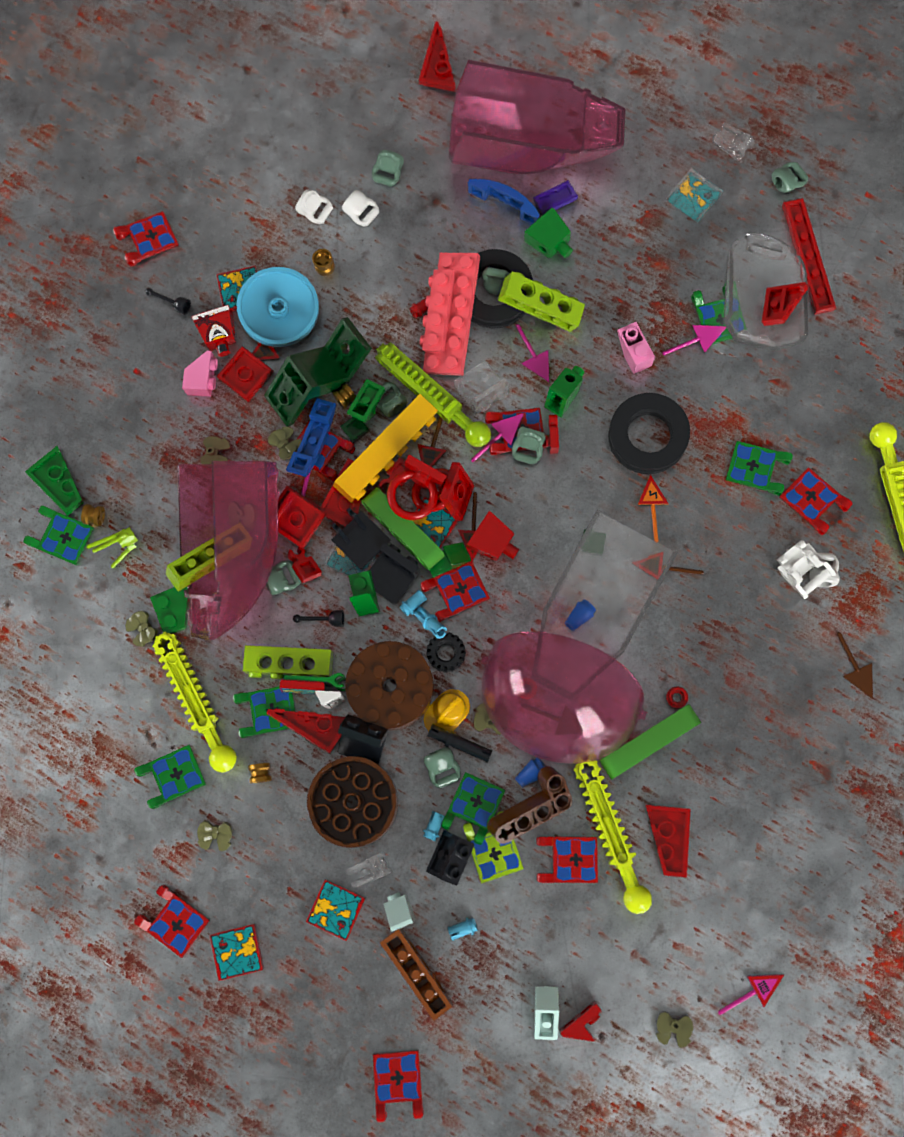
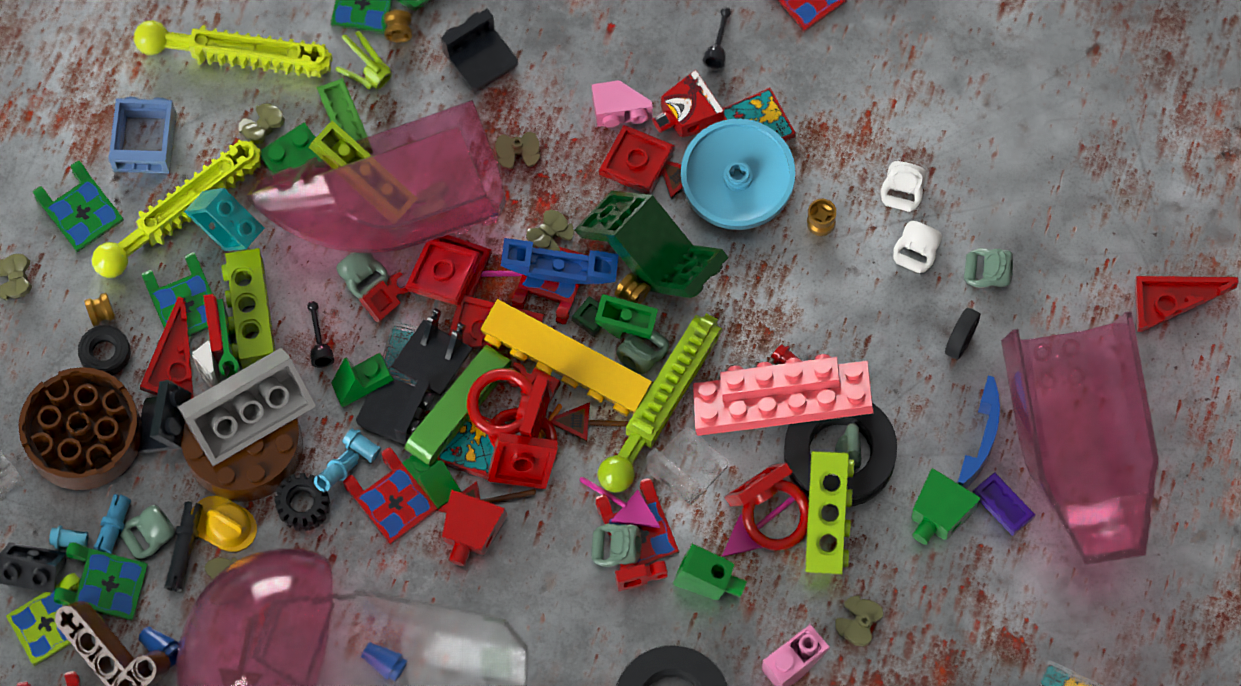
camera: 70 degrees right, 10 degrees down
none -> black tyre [78,325,130,375]
none -> dark azure pin [93,494,131,554]
none -> medium blue window [109,96,176,174]
none -> neon yellow gear [134,20,333,78]
none -> light grey slope [178,348,316,466]
none -> teal window [184,188,265,251]
none -> bright green plate [317,78,373,154]
none -> black bracket [441,8,518,91]
none -> red tile [724,463,809,551]
none -> olive piece [835,595,883,647]
none -> black tyre [945,307,981,360]

